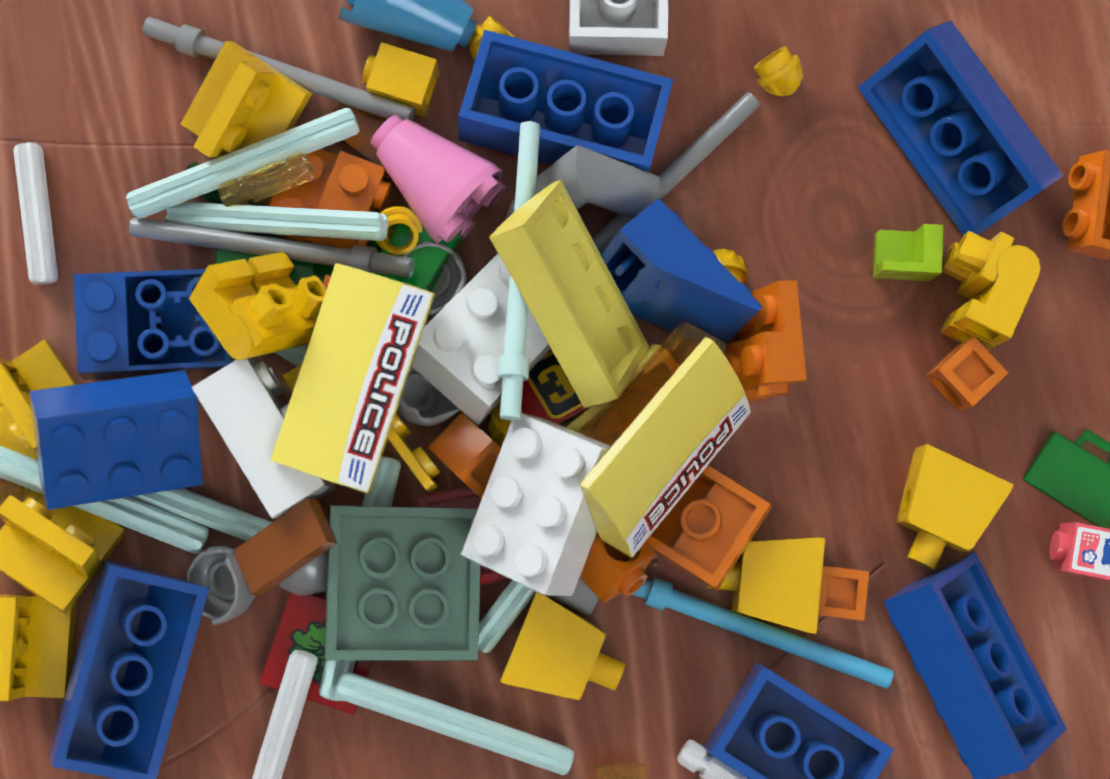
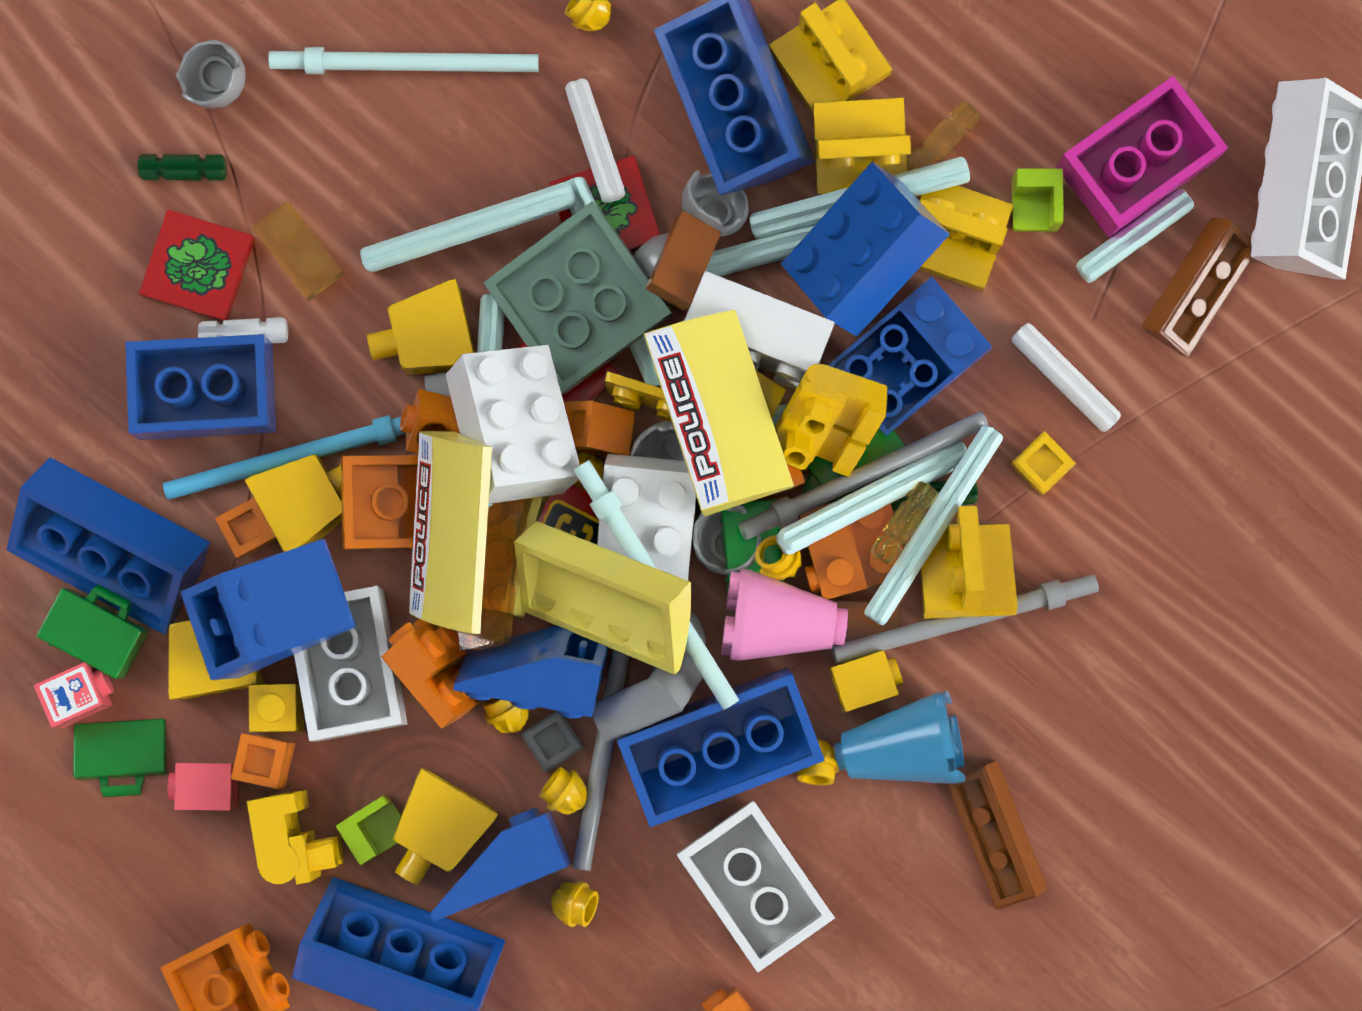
camera: 150 degrees right, 0 degrees up
none -> green piece [36,584,149,679]
none -> coral brick [167,763,239,811]
none -> blue slope [181,539,356,680]
none -> yellow brick [249,684,304,733]
none -> white brick [294,586,408,742]
none -> yellow torso [393,766,498,886]
none -> blue slope [431,807,571,922]
none -> dark grey tile [520,711,584,773]
none -> yellow plate [539,767,587,815]
none -> yellow tile [1010,431,1076,496]

